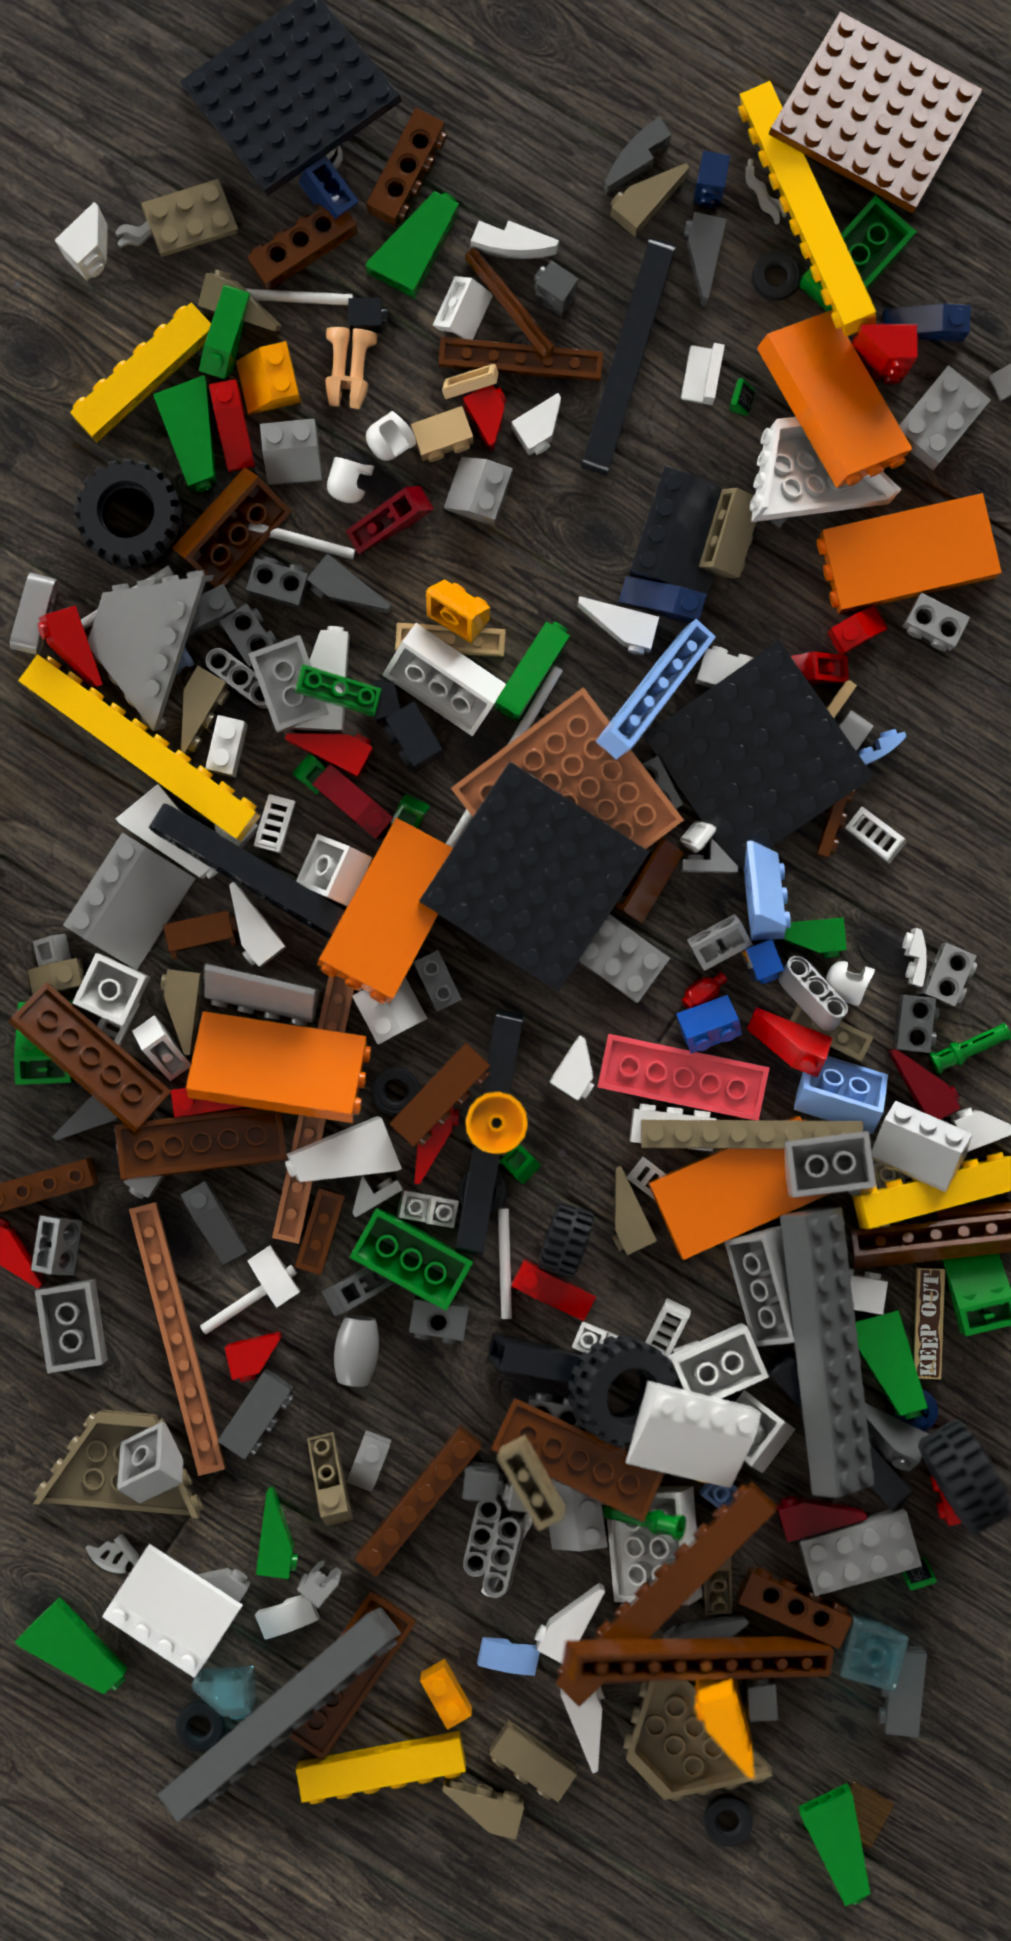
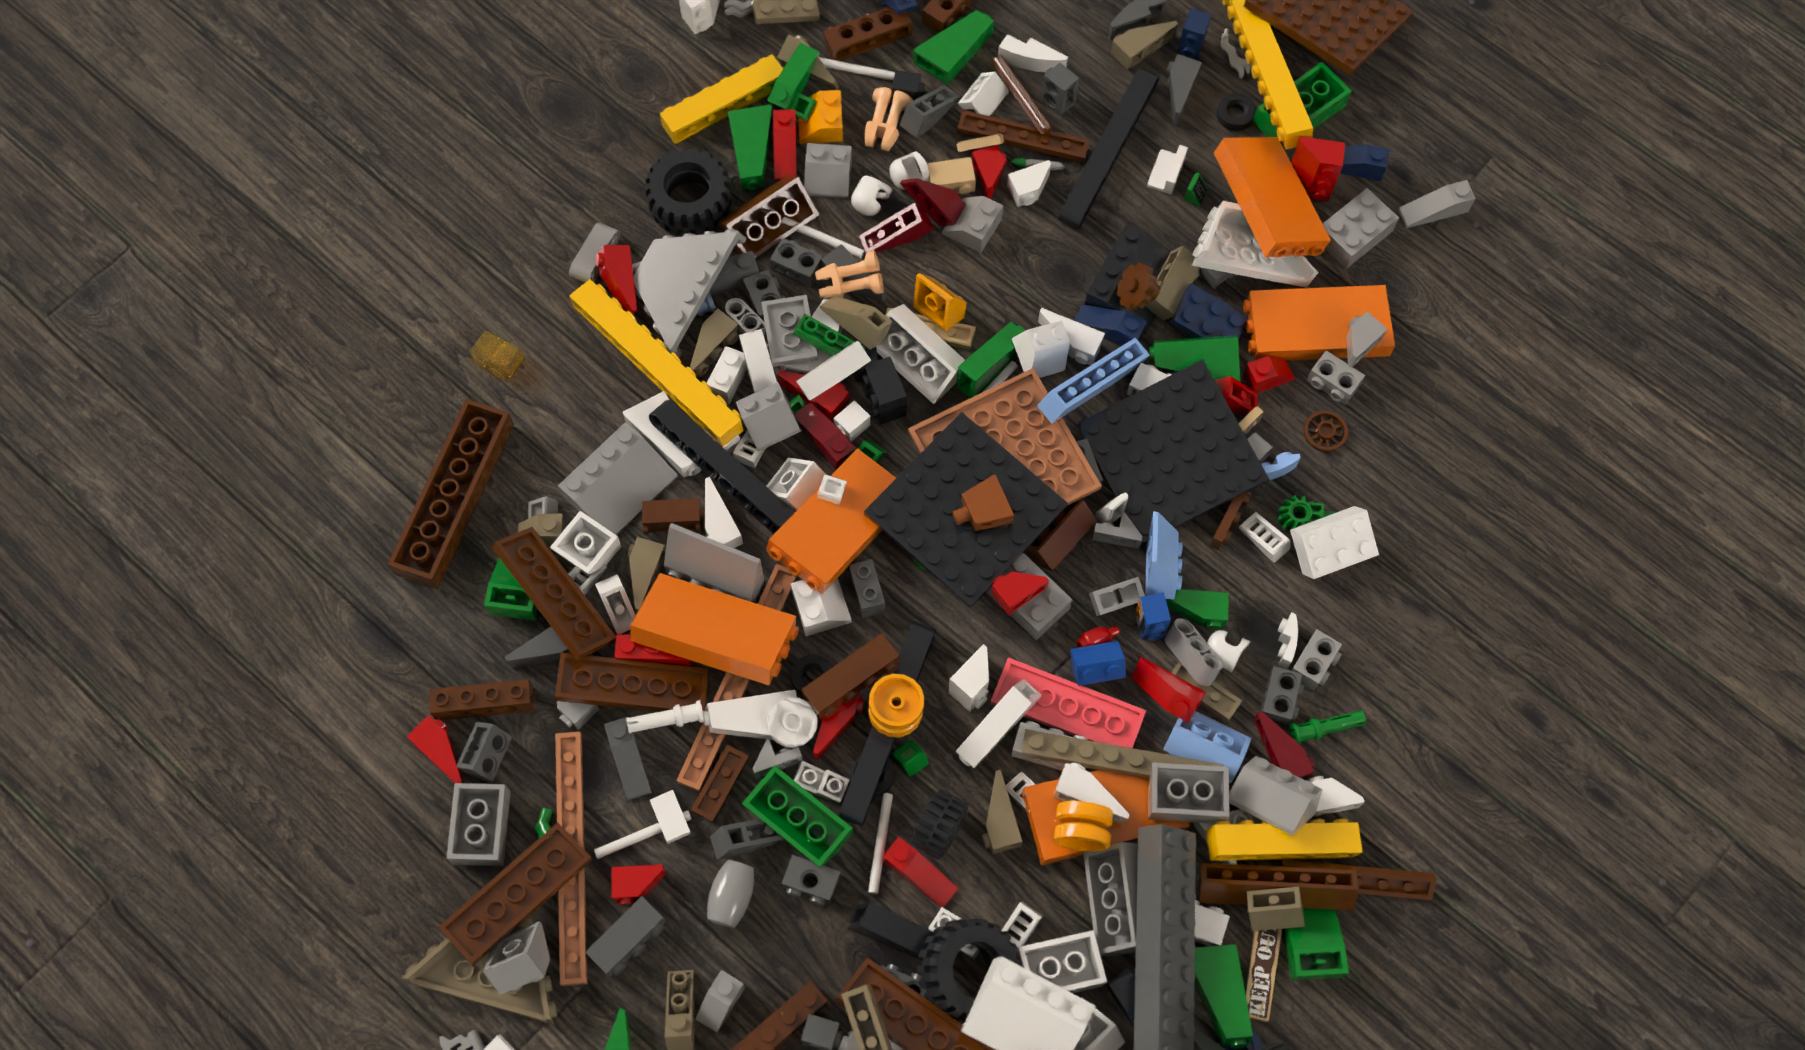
camera: 10 degrees right, 20 degrees down
none -> reddish brown plate [438,822,592,966]
none -> green arm [535,808,554,838]
none -> white pin [626,700,704,734]
none -> light grey slope [736,382,801,451]
none -> white slope [739,329,777,393]
none -> white tile [767,697,818,748]
none -> green slope [789,92,816,121]
none -> white slope [796,341,871,401]
none -> light nougat piece [815,251,884,299]
none -> white tile [817,474,847,505]
none -> dark tan slope [819,296,893,350]
none -> white brick [834,401,871,442]
none -> dark grey slope [900,85,961,137]
none -> dark red slope [900,178,966,226]
none -> dark orange torso [952,475,1014,531]
none -> white slope [956,679,1042,768]
none -> red slope [991,572,1049,616]
none -> light grey piece [1011,157,1065,171]
none -> white slope [1012,321,1070,378]
none -> white slope [1053,763,1130,825]
none -> light orange wheel [1053,801,1113,852]
none -> reddish brown plant [1117,262,1160,310]
none -> green slope [1149,335,1240,382]
none -> dark blue plate [1170,283,1248,339]
none -> dark tan brick [1247,887,1305,931]
none -> green gear [1278,495,1337,534]
none -> white brick [1290,506,1379,579]
none -> reddish brown wheel [1304,410,1348,453]
none -> light grey slope [1346,311,1388,368]

